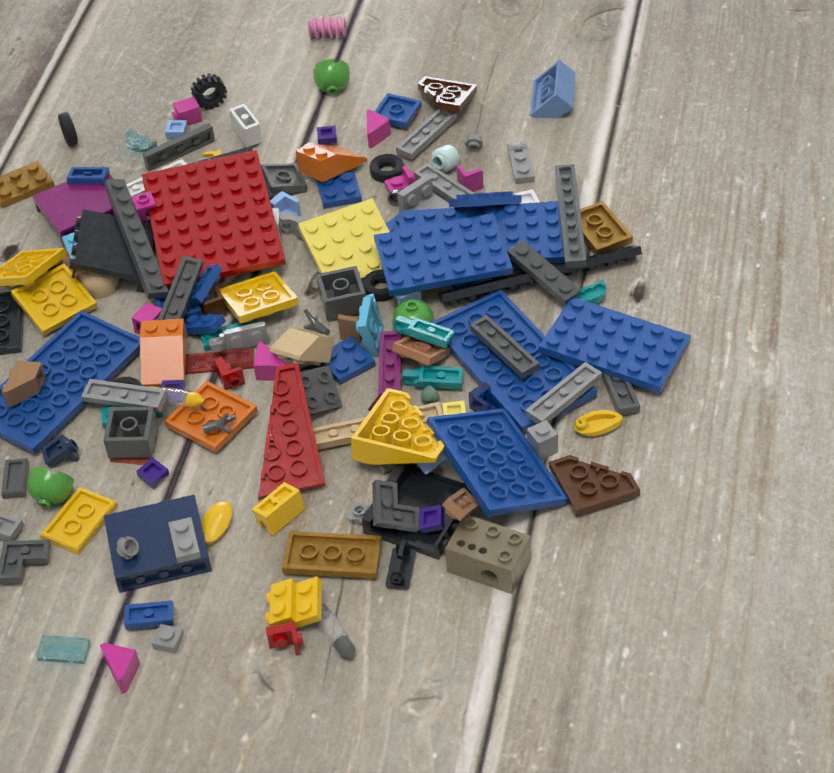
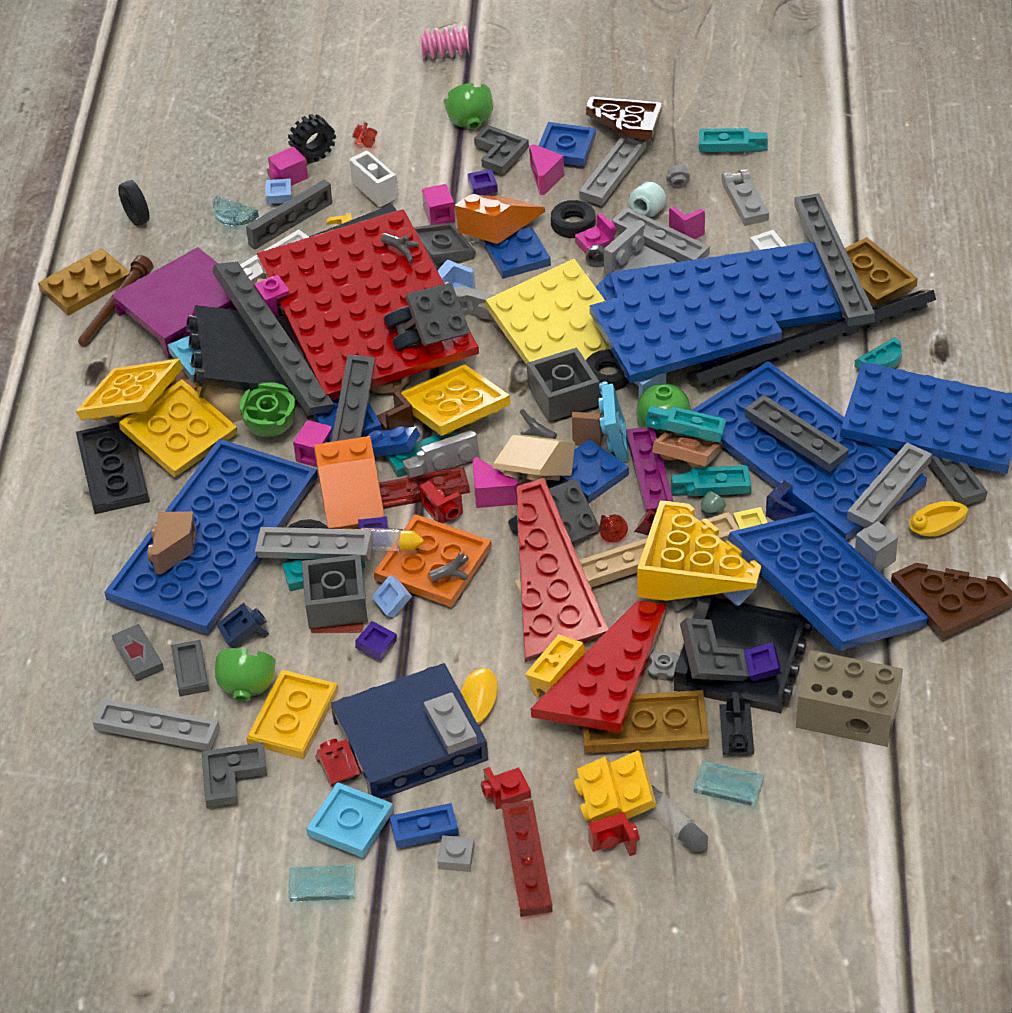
camera: 10 degrees left, 0 degrees up
blue tile [66,167,110,185] -> none
dark pink slope [100,643,140,694] -> none
light grey plate [117,536,139,559] -> none
blue plate [190,264,223,304] -> none
medium nougat plate [442,488,479,521] -> none
blue plate [449,191,522,207] -> none
dark grey plate [507,240,581,306] -> none
medium blue slope [530,60,576,118] -> none
none -> reddish brown piece [78,255,154,346]
none -> bright green cylinder [240,383,296,438]
none -> medium azure plate [306,782,394,858]
none -> red bracket [315,738,360,787]
none -> clear red plate [352,122,378,148]
none -> light blue plate [372,575,412,618]
none -> dark grey bar [381,233,419,262]
none -> dark grey plate [384,283,470,351]
none -> dark pink panel [422,184,455,225]
none -> dark grey plate [474,125,529,175]
none -> red bracket [480,767,531,810]
none -> clear red plate [501,800,553,917]
none -> red wing [531,600,666,733]
none -> clear red plate [599,514,628,542]
none -> clear light blue plate [694,761,764,807]
none -> teal hinge [699,128,768,153]

